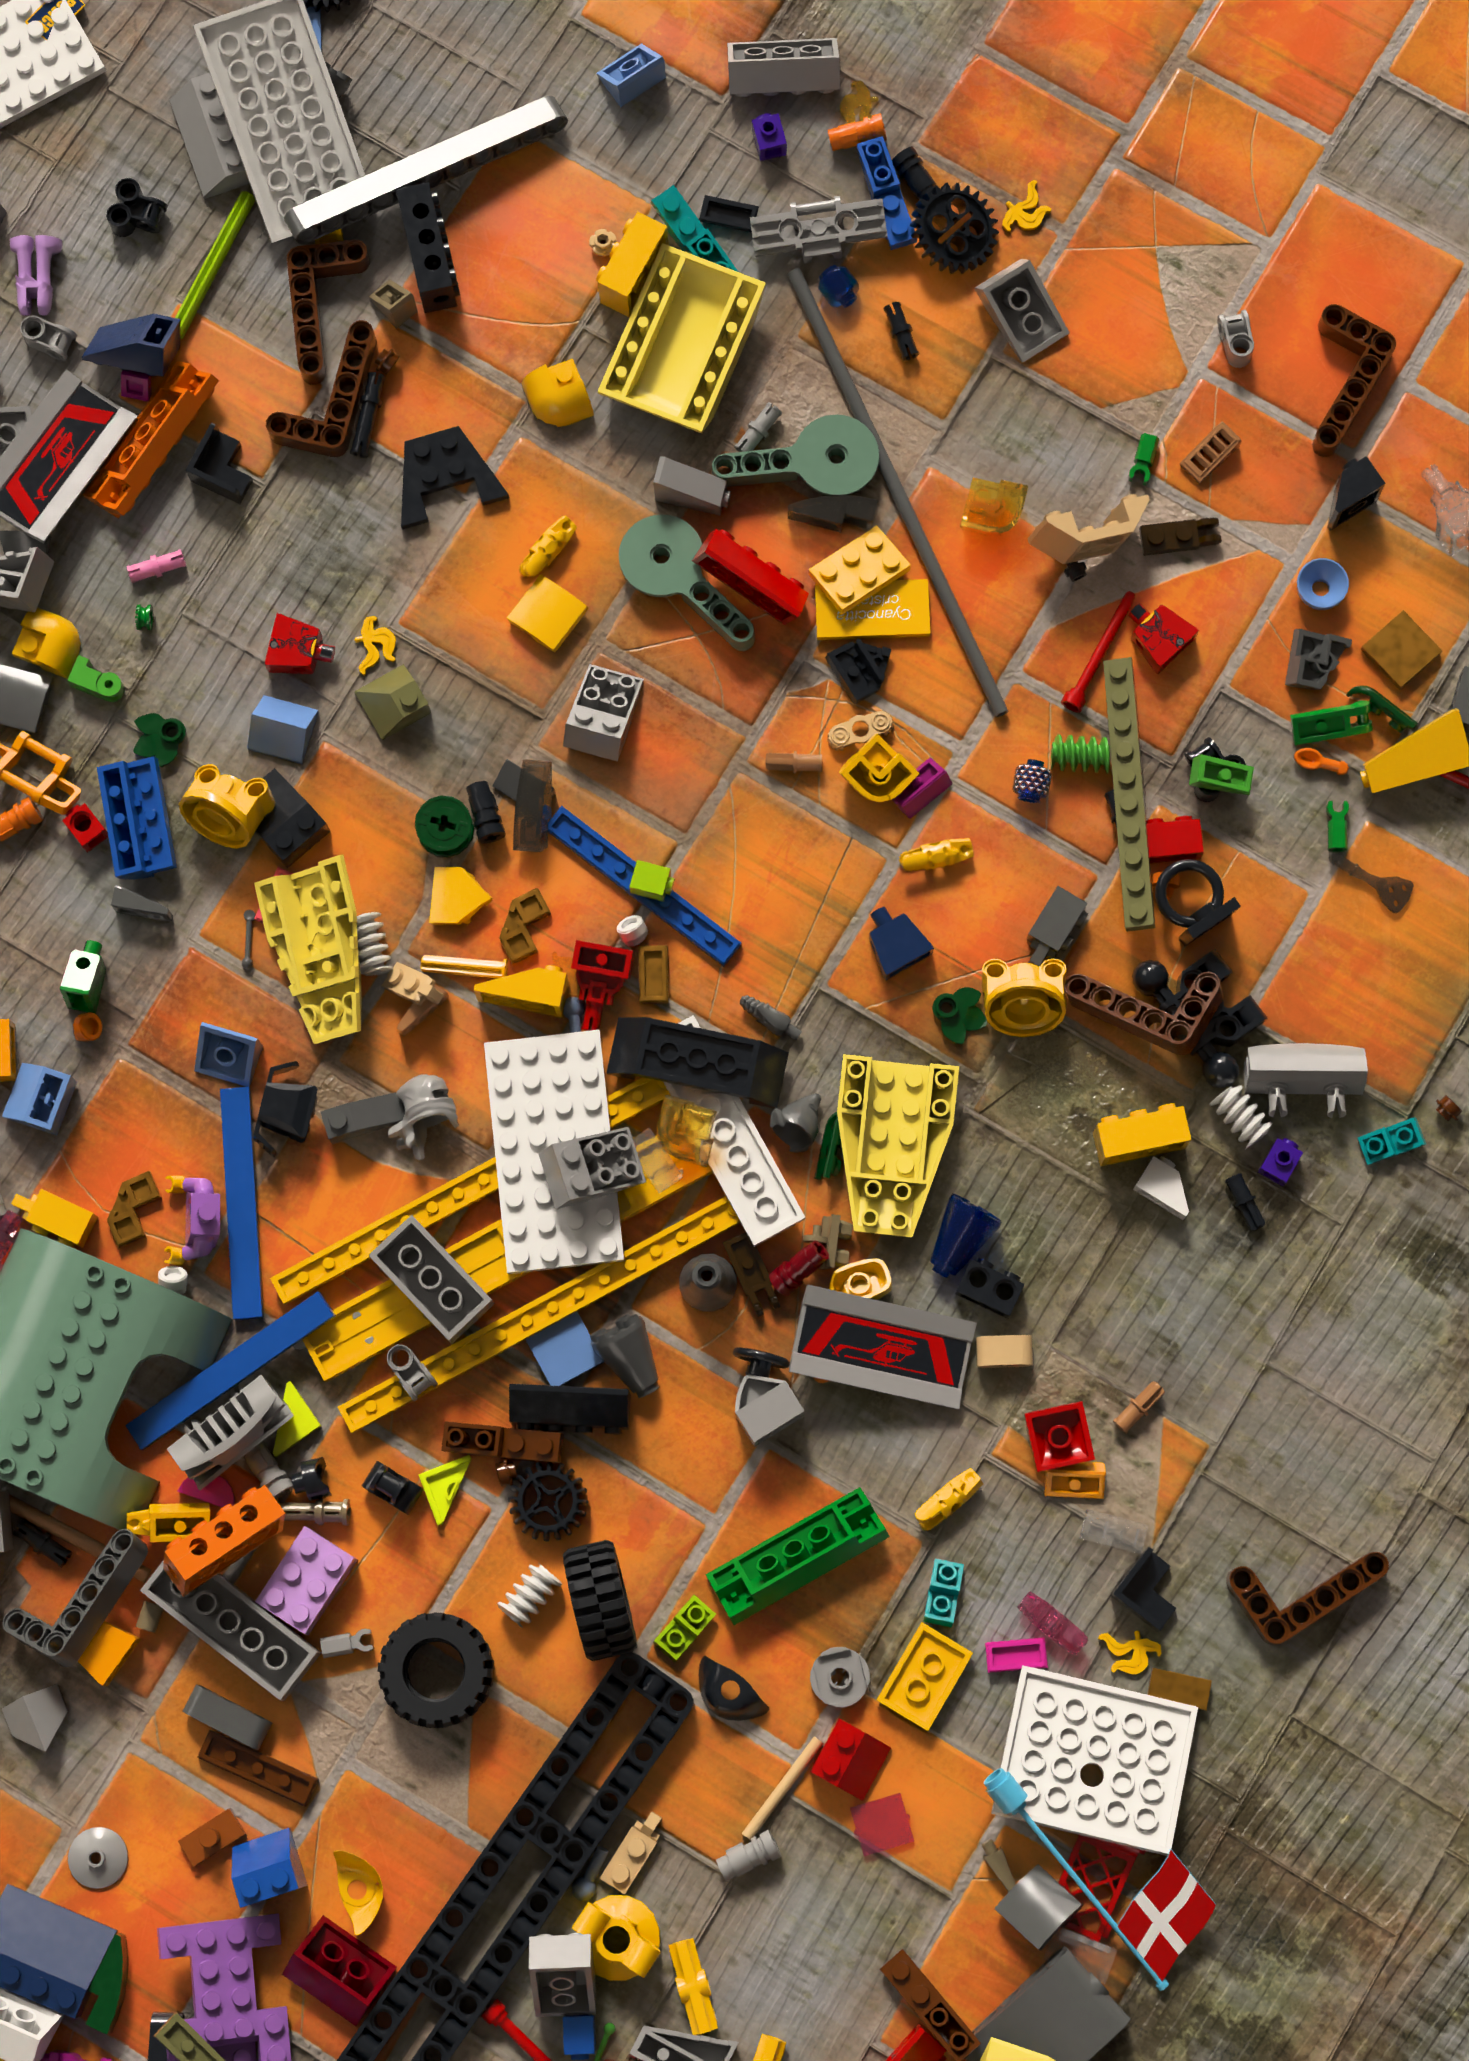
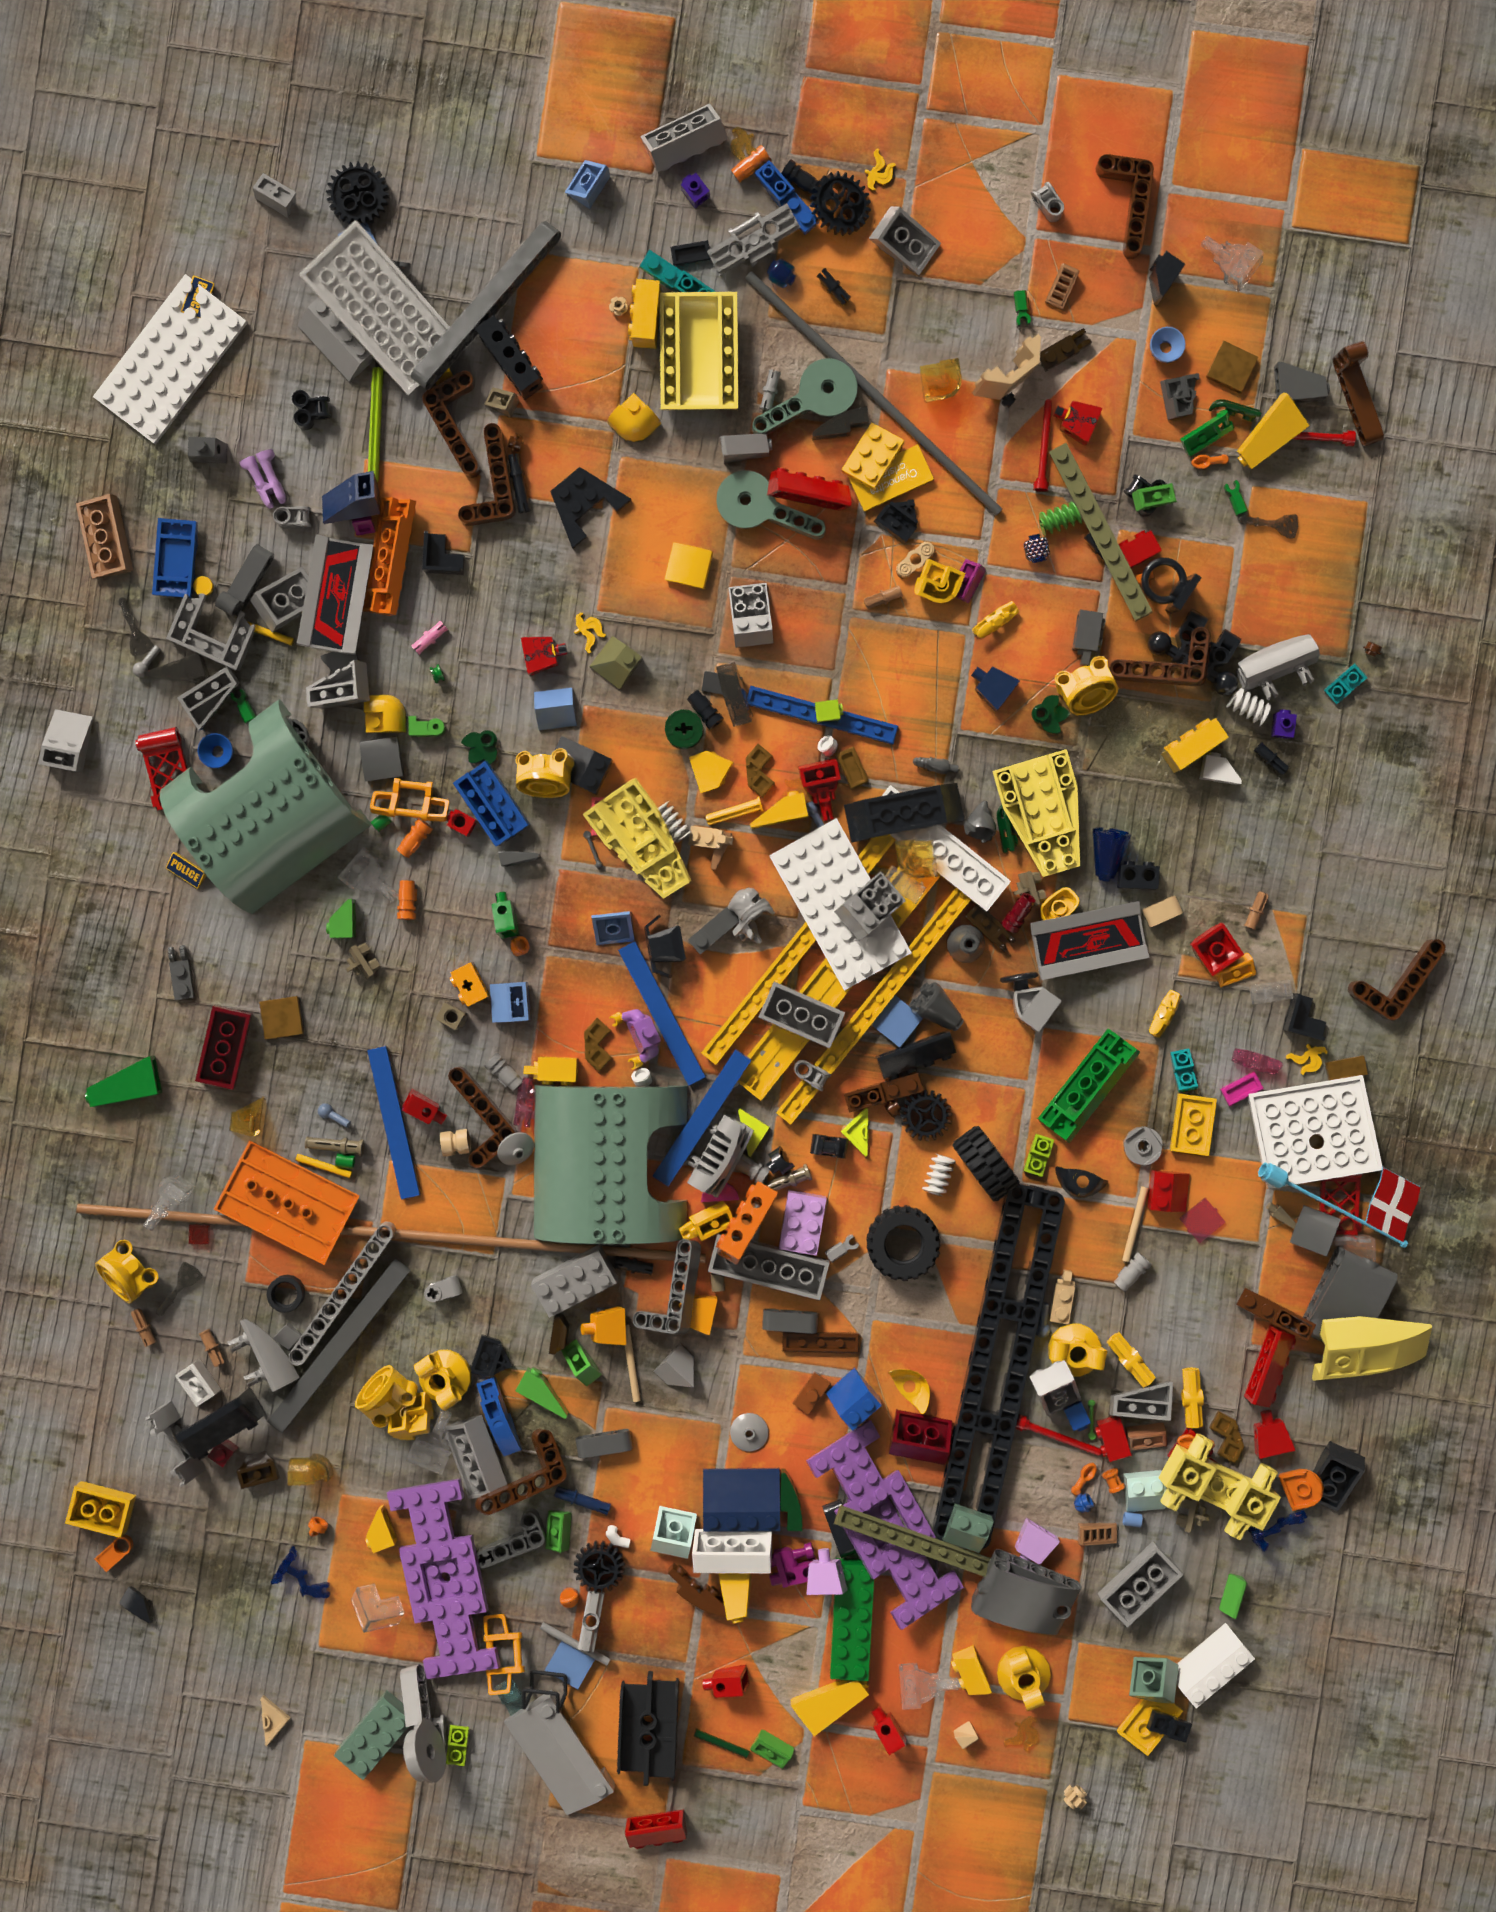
camera: 25 degrees left, 10 degrees up
yellow hinge [519,516,577,577] -> none

